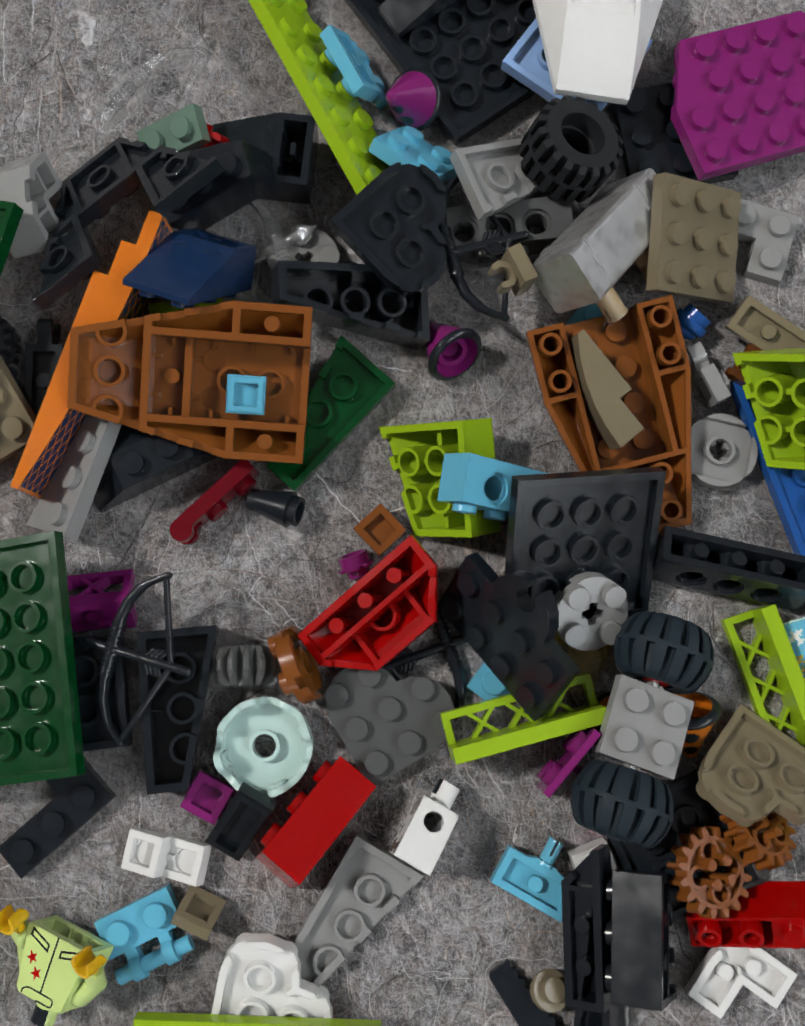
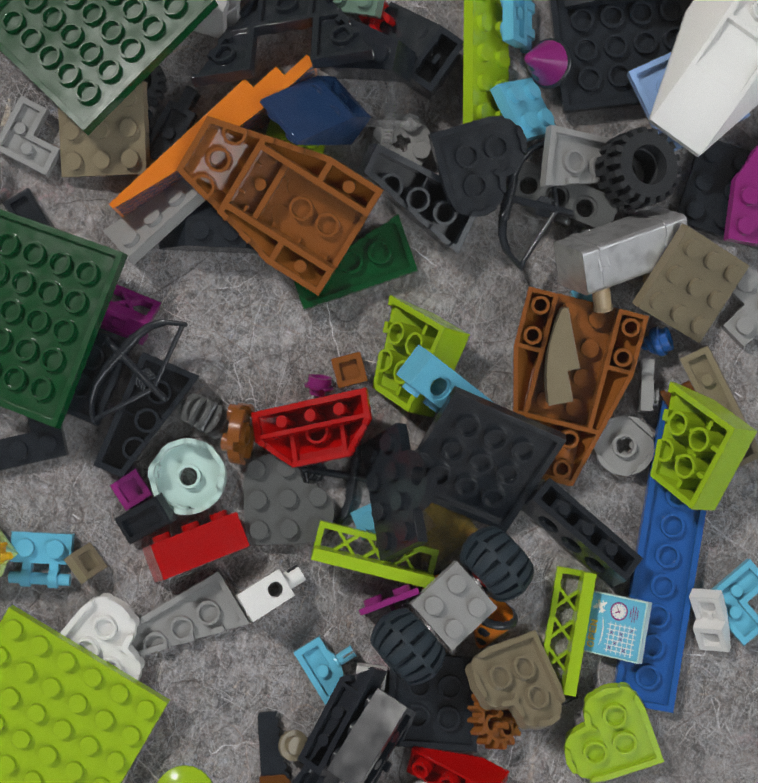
camera: 35 degrees right, 5 degrees up
white slope [121,828,212,887] -> none
dark red plate [169,460,259,545] -> none
medium azure tile [225,374,267,415] -> none
black cone [246,488,305,528] -> none
magenta hat [426,322,482,381] -> none
dark tan tile [488,243,538,297] -> none
light grey plate [554,572,628,651] -> none
dark orange gear [667,826,752,919] -> none

